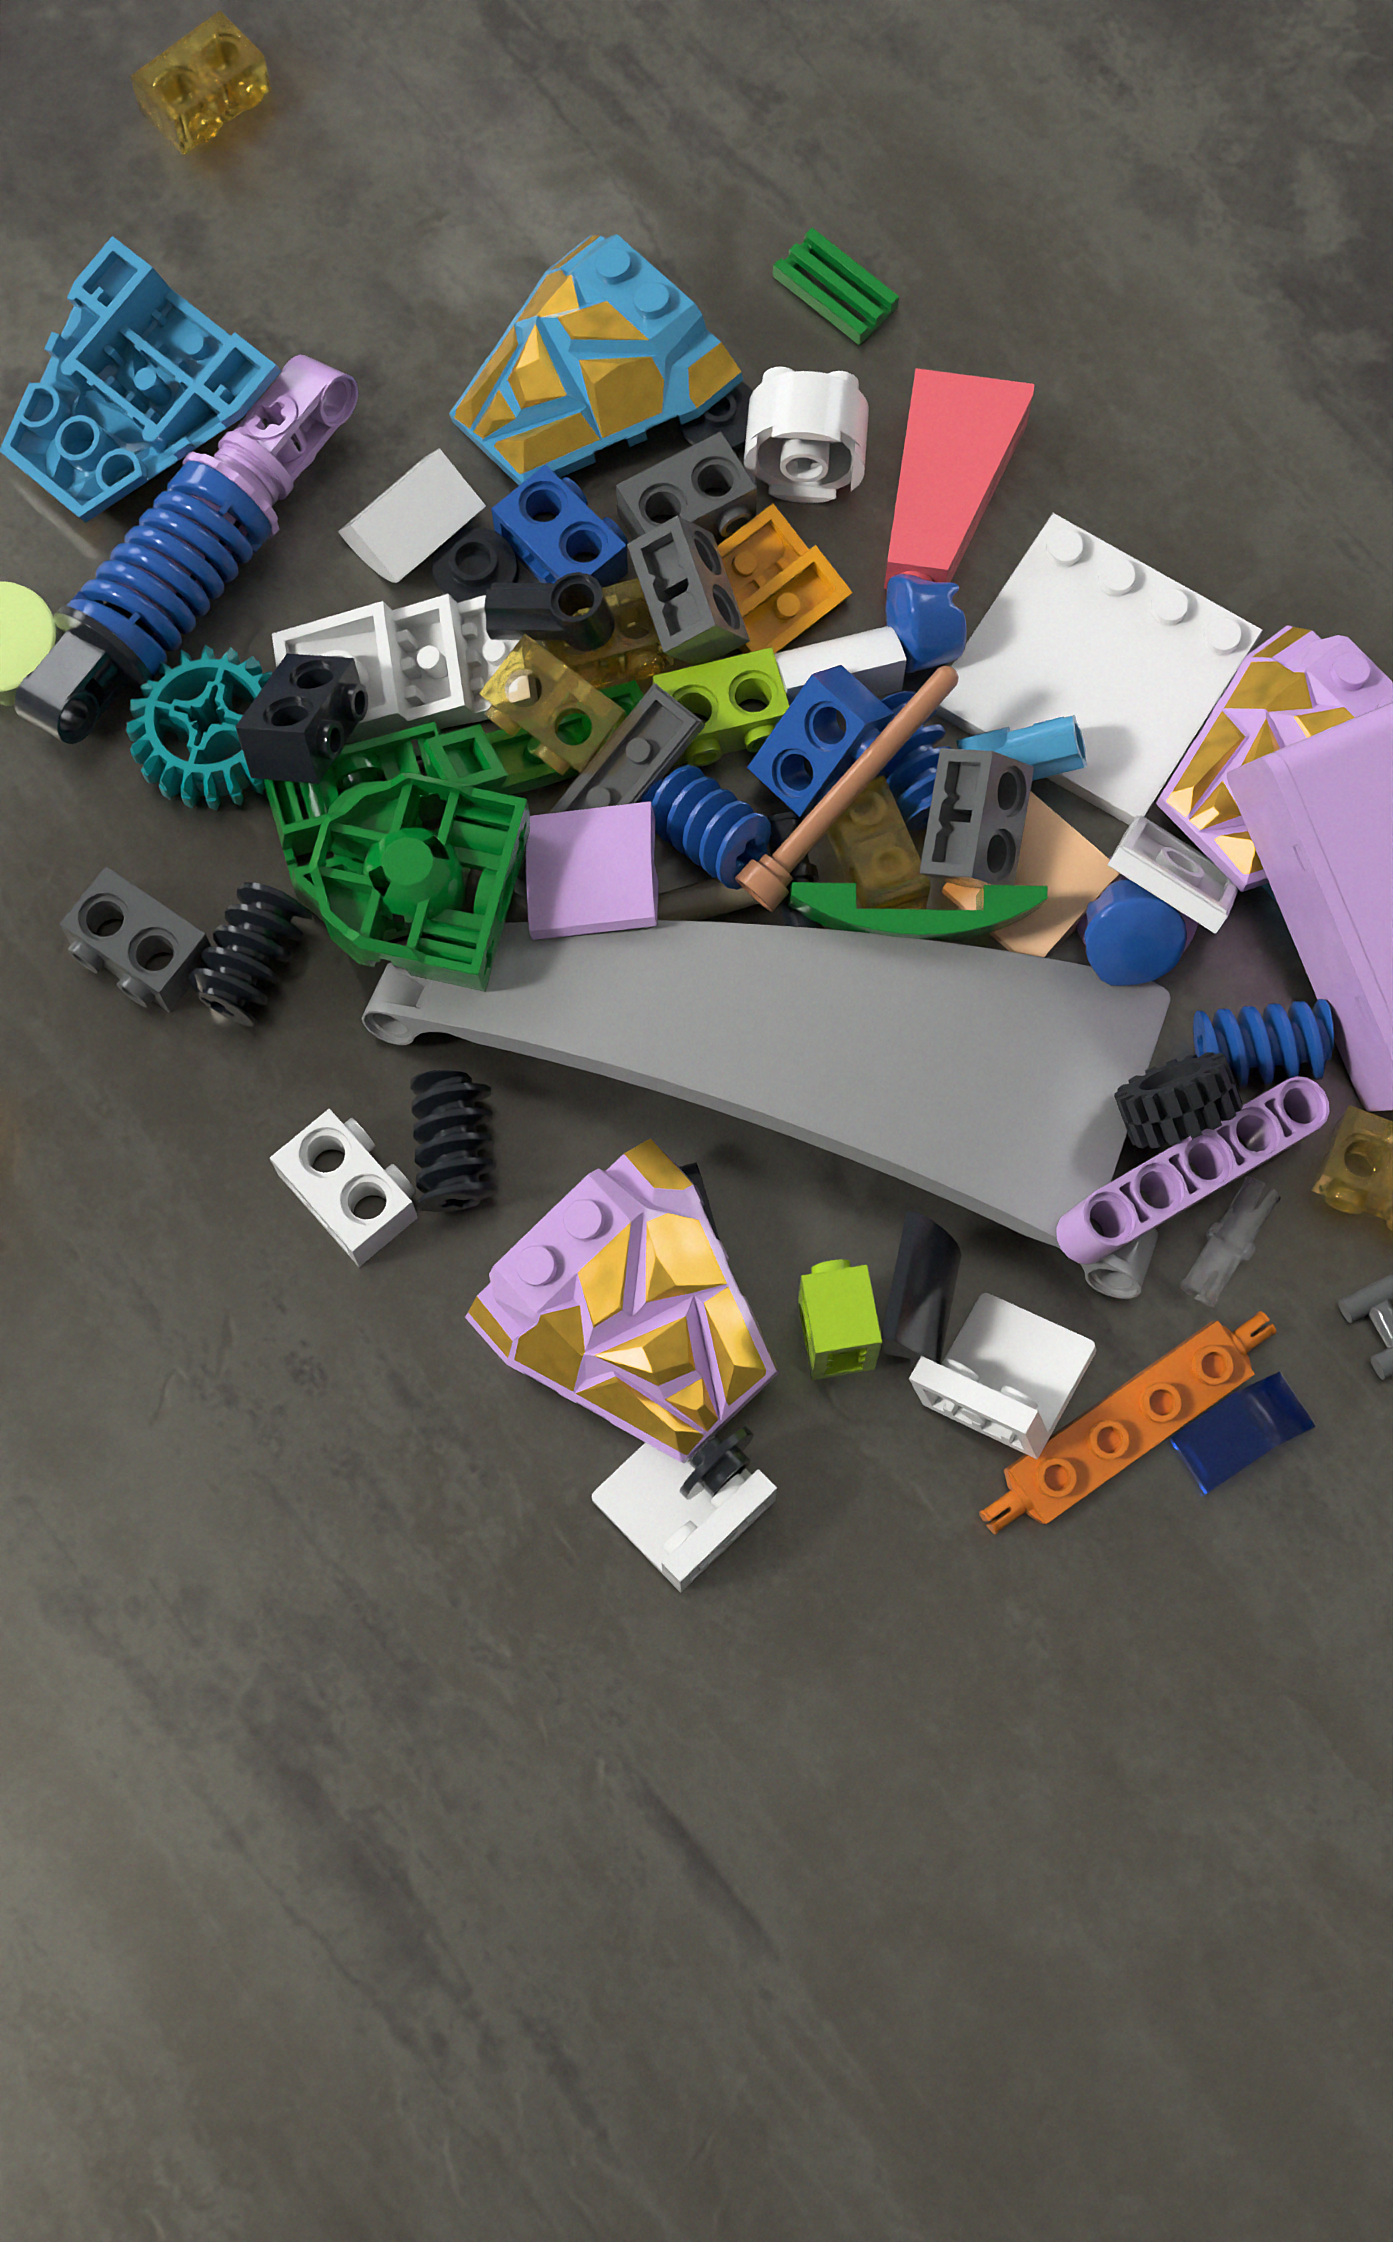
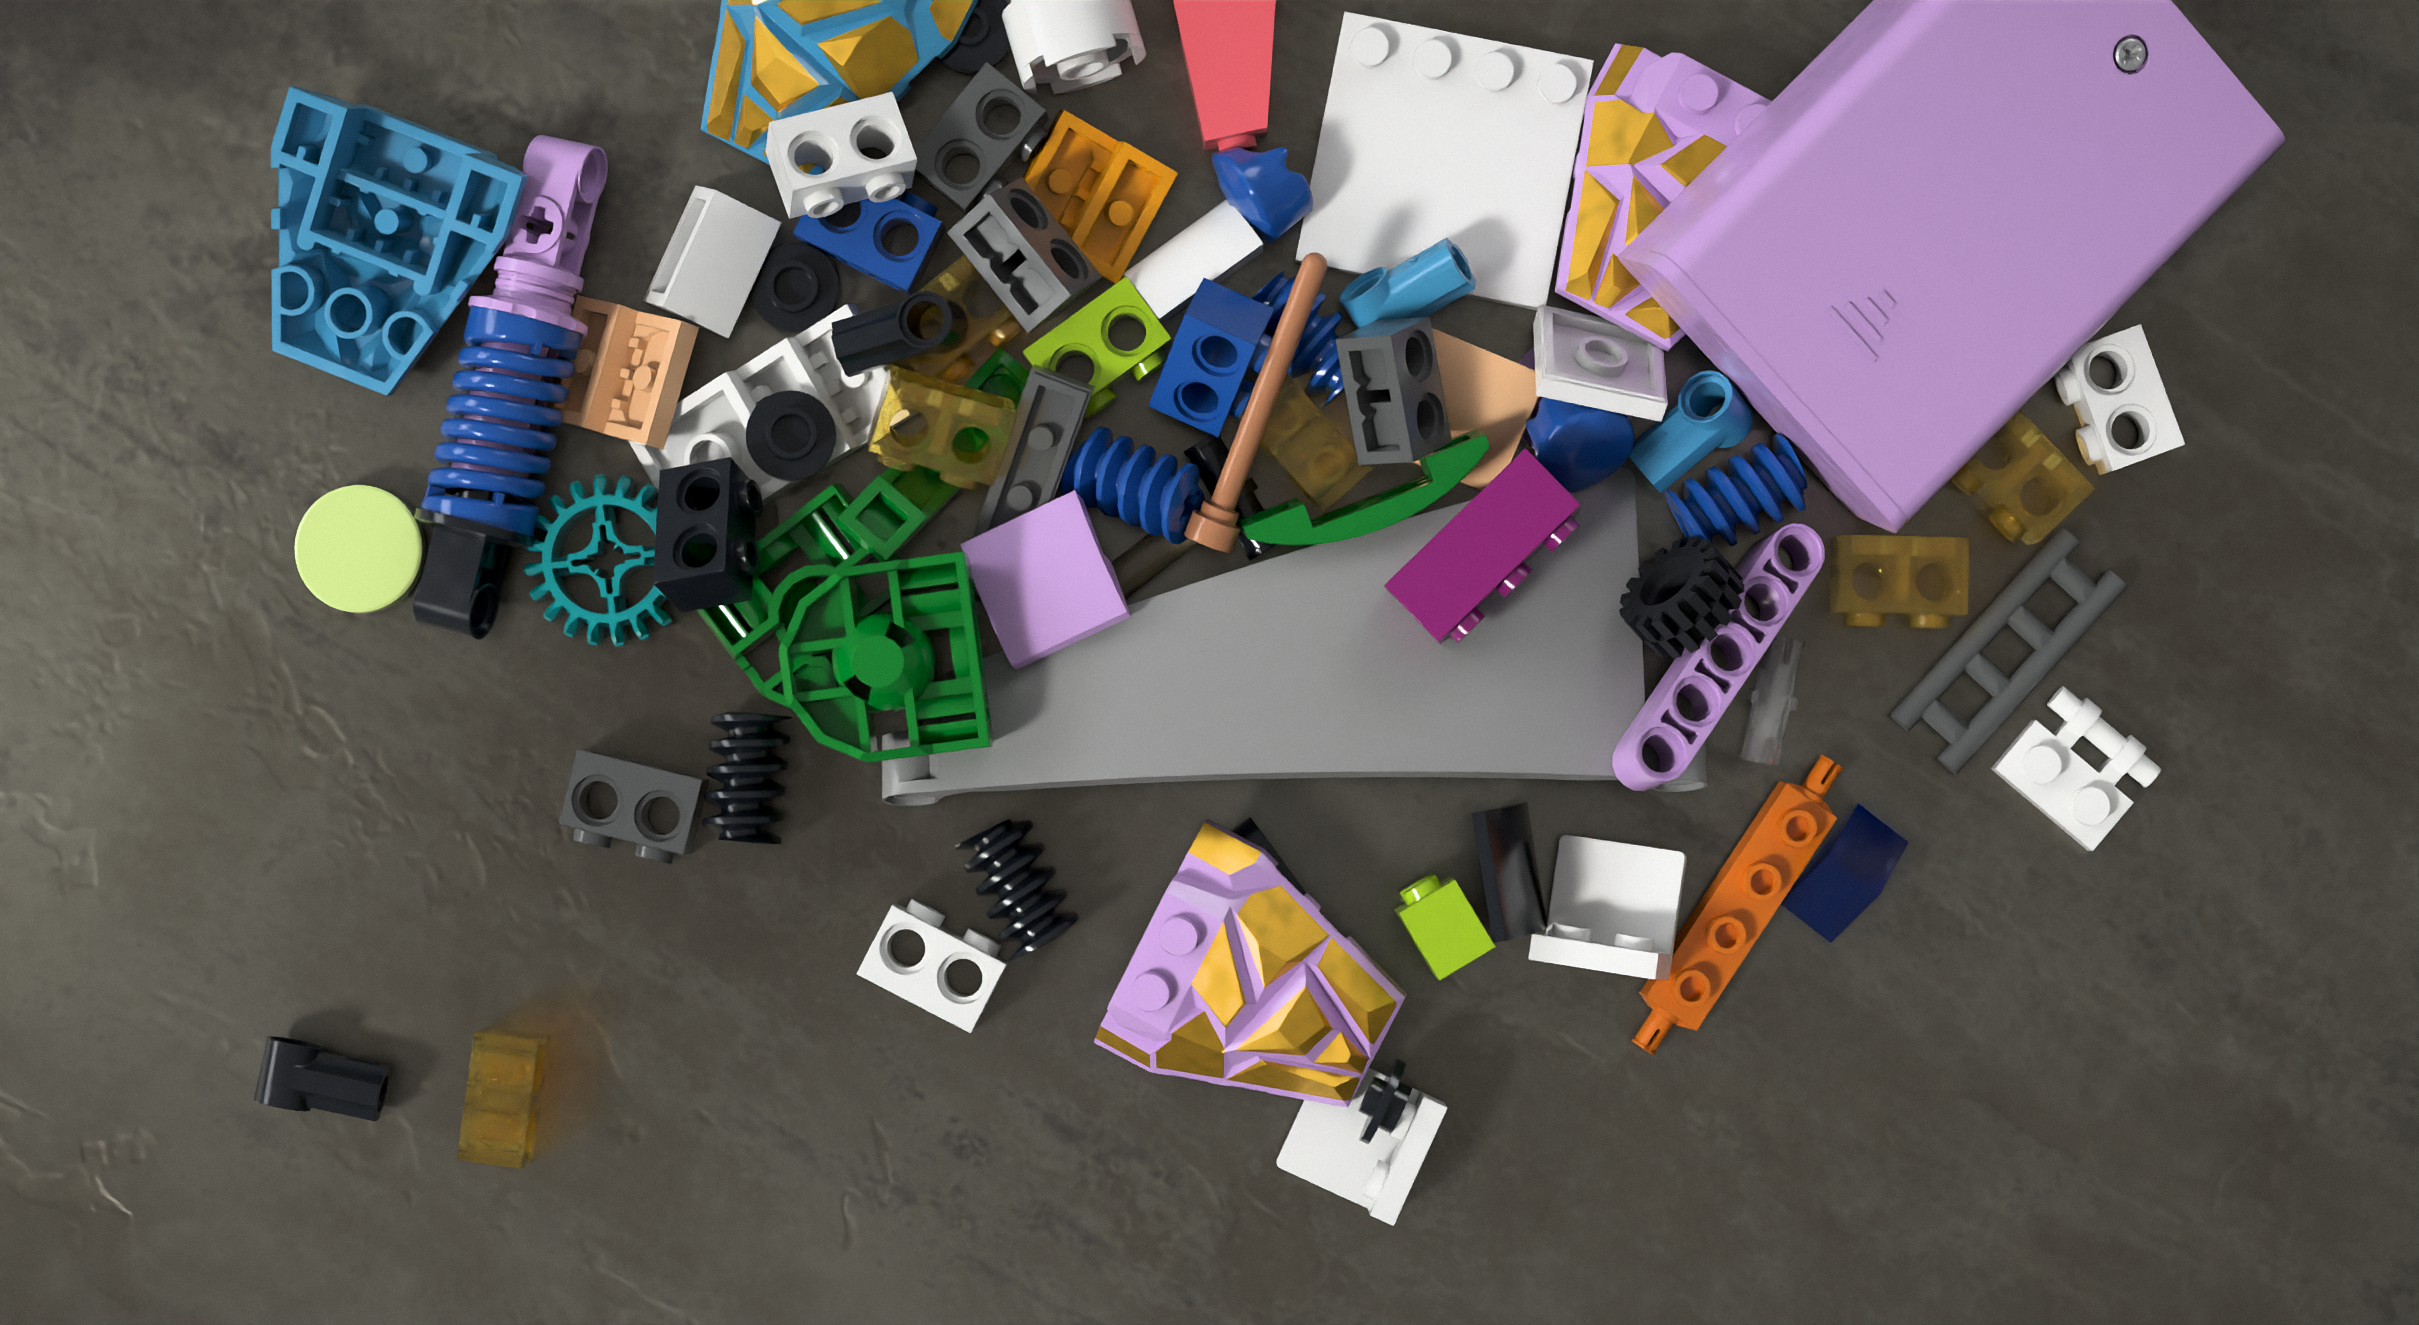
camera: 20 degrees left, 15 degrees up
none -> light nougat slope [547,295,699,450]
none -> black piece [746,390,836,481]
none -> white brick [765,92,917,219]
none -> magenta wedge [1384,448,1581,644]
none -> dark azure piece [1629,370,1754,494]

